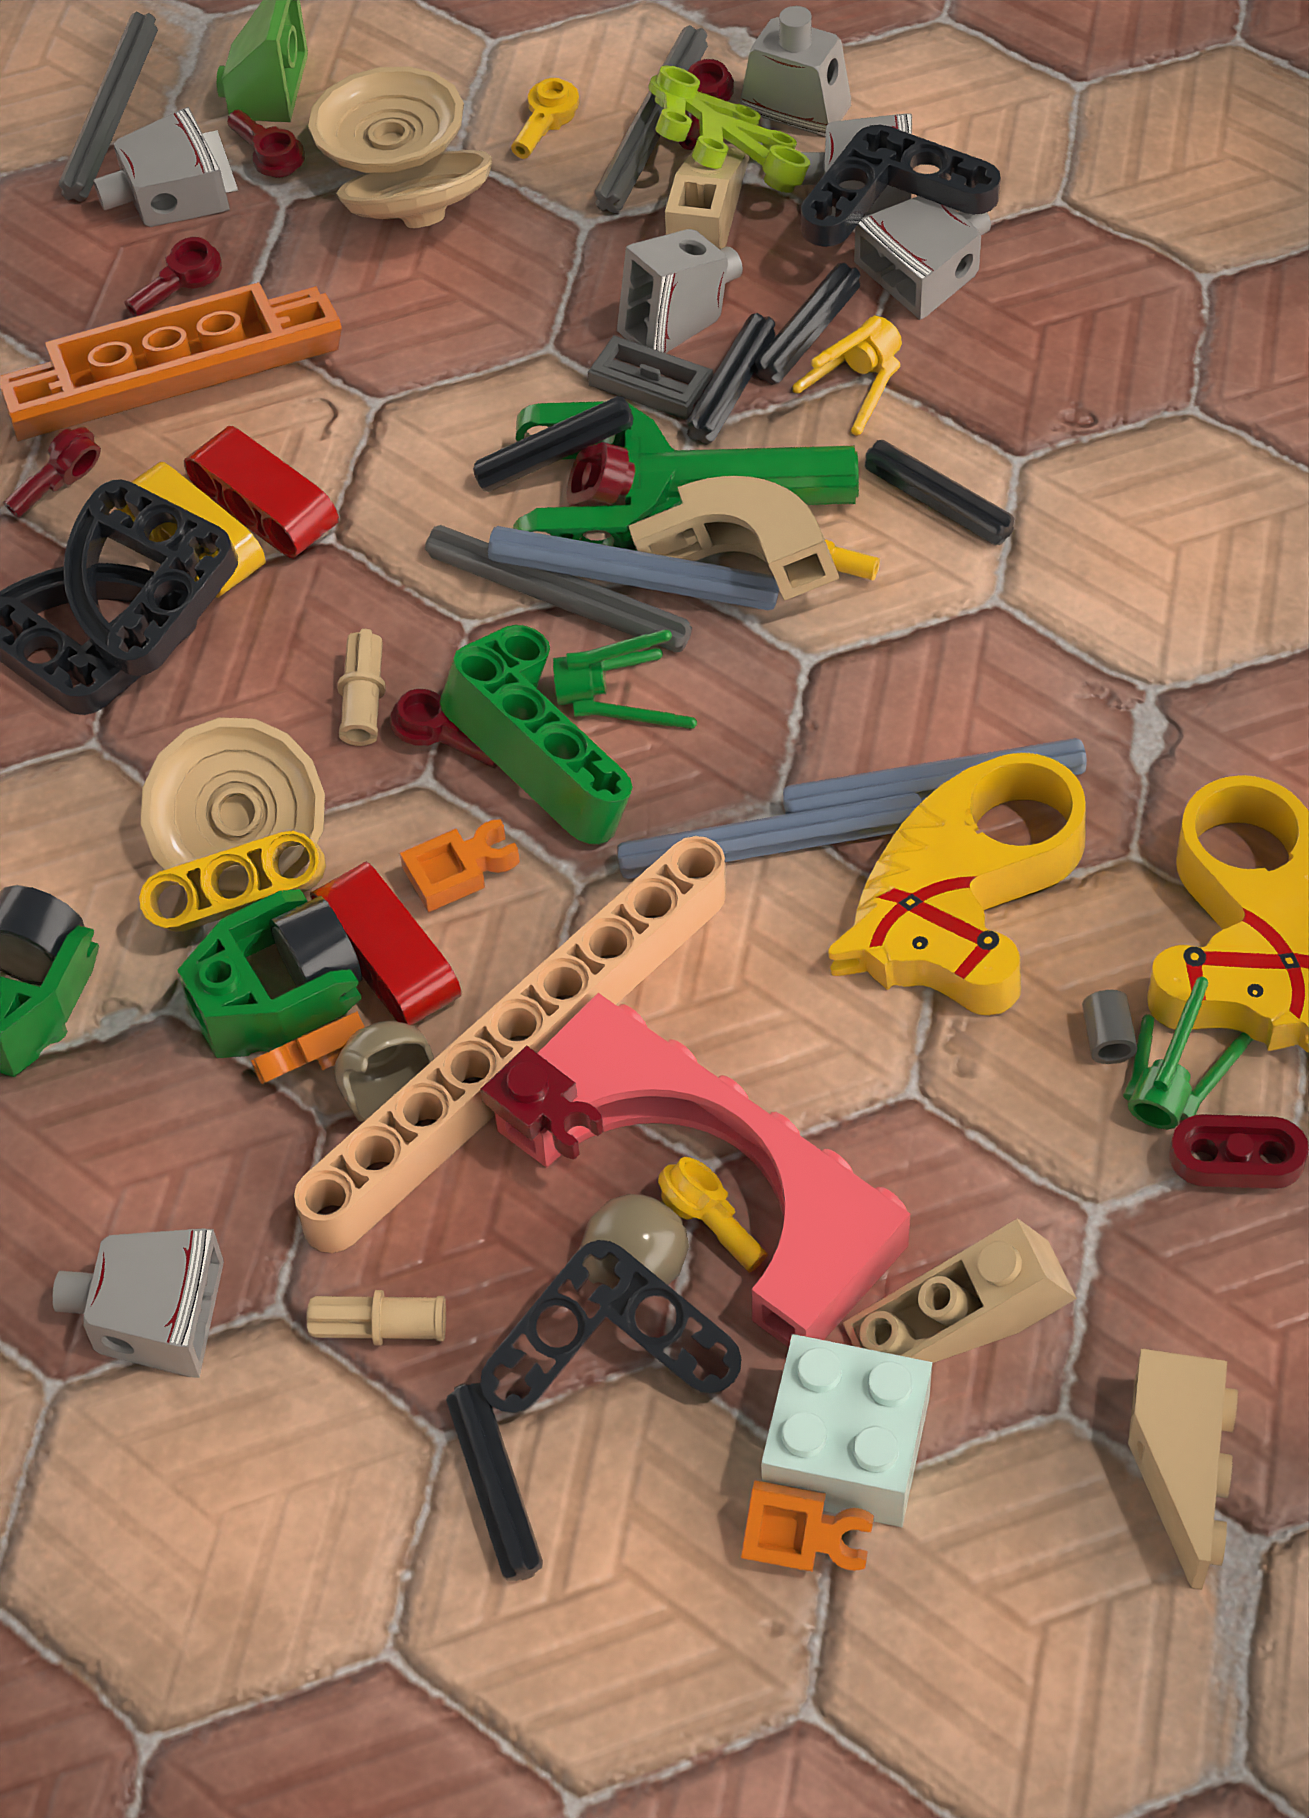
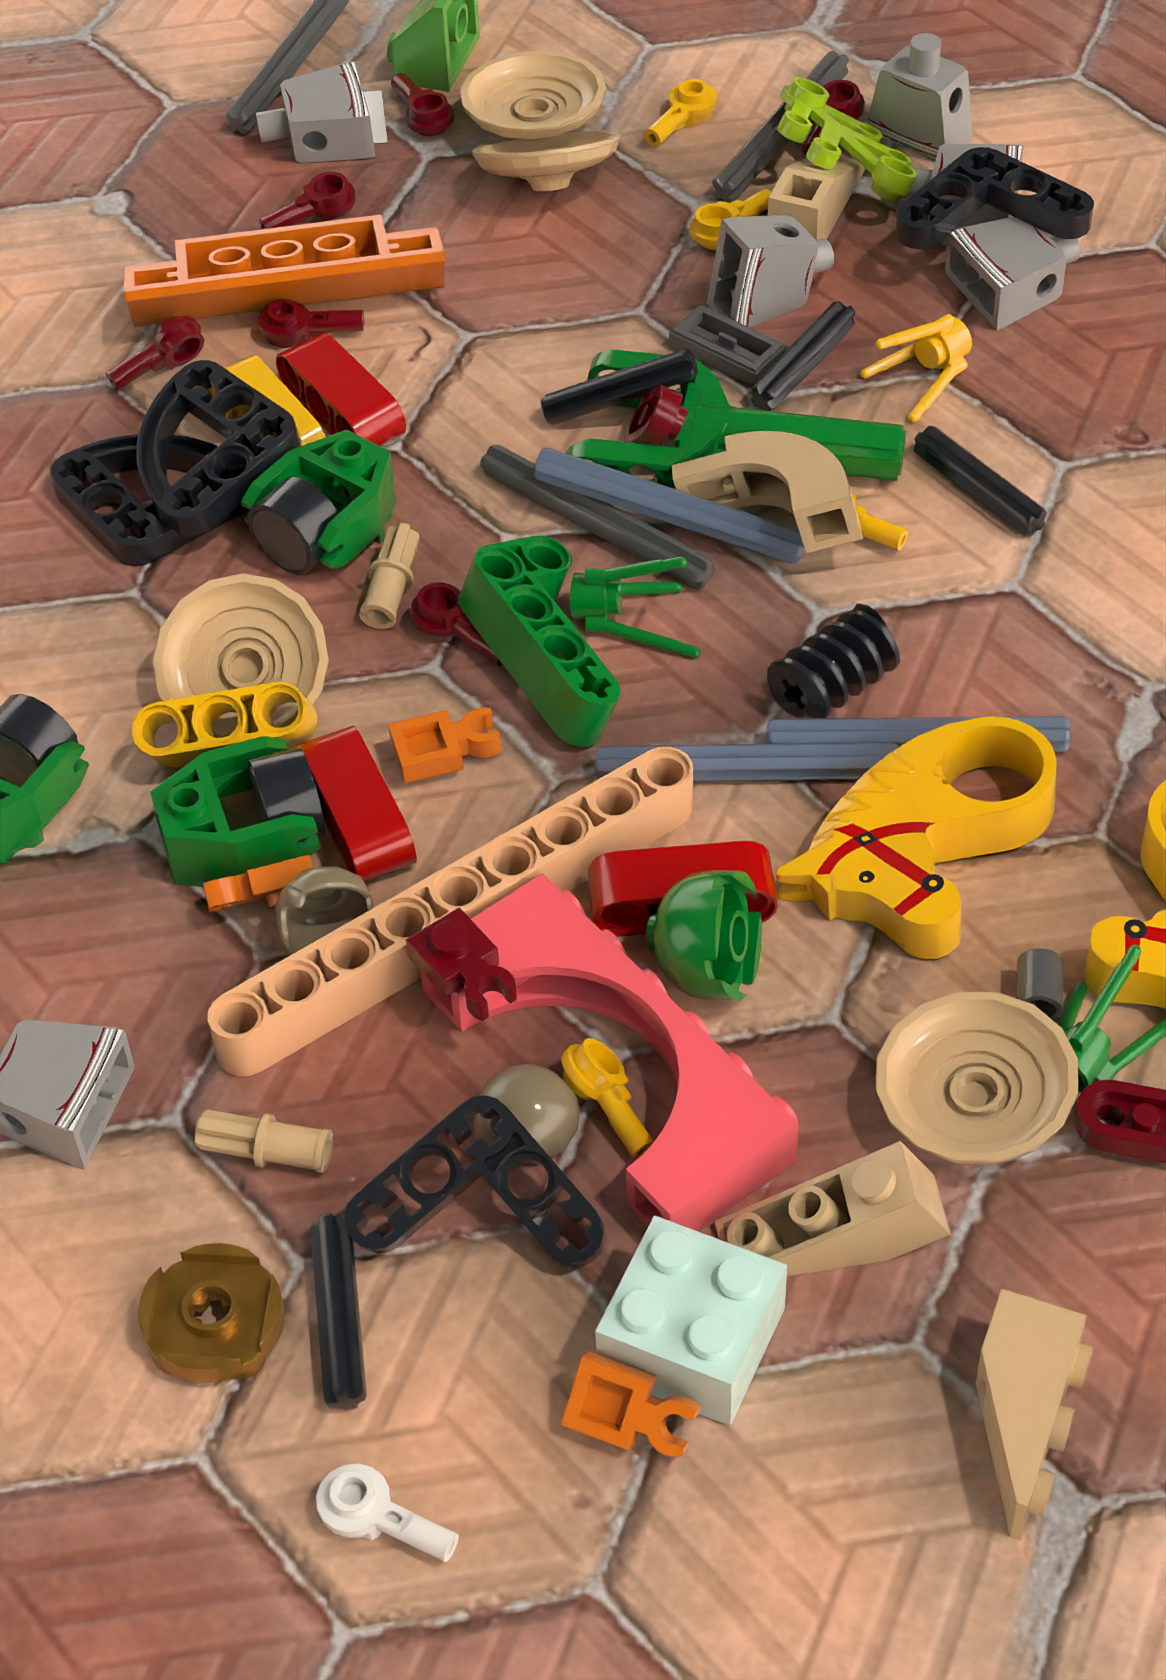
camera: 10 degrees right, 5 degrees down
black axle [755,262,861,385] -> none
none -> pearl gold plate [138,1243,284,1383]
none -> green piece [241,430,396,575]
none -> dark red plate [258,299,365,348]
none -> white plate [316,1463,459,1562]
none -> red beam [587,841,778,937]
none -> green cylinder [646,870,762,1001]
none -> yellow plate [689,189,771,250]
none -> black piece [767,603,900,718]
none -> tan hat [876,992,1078,1165]

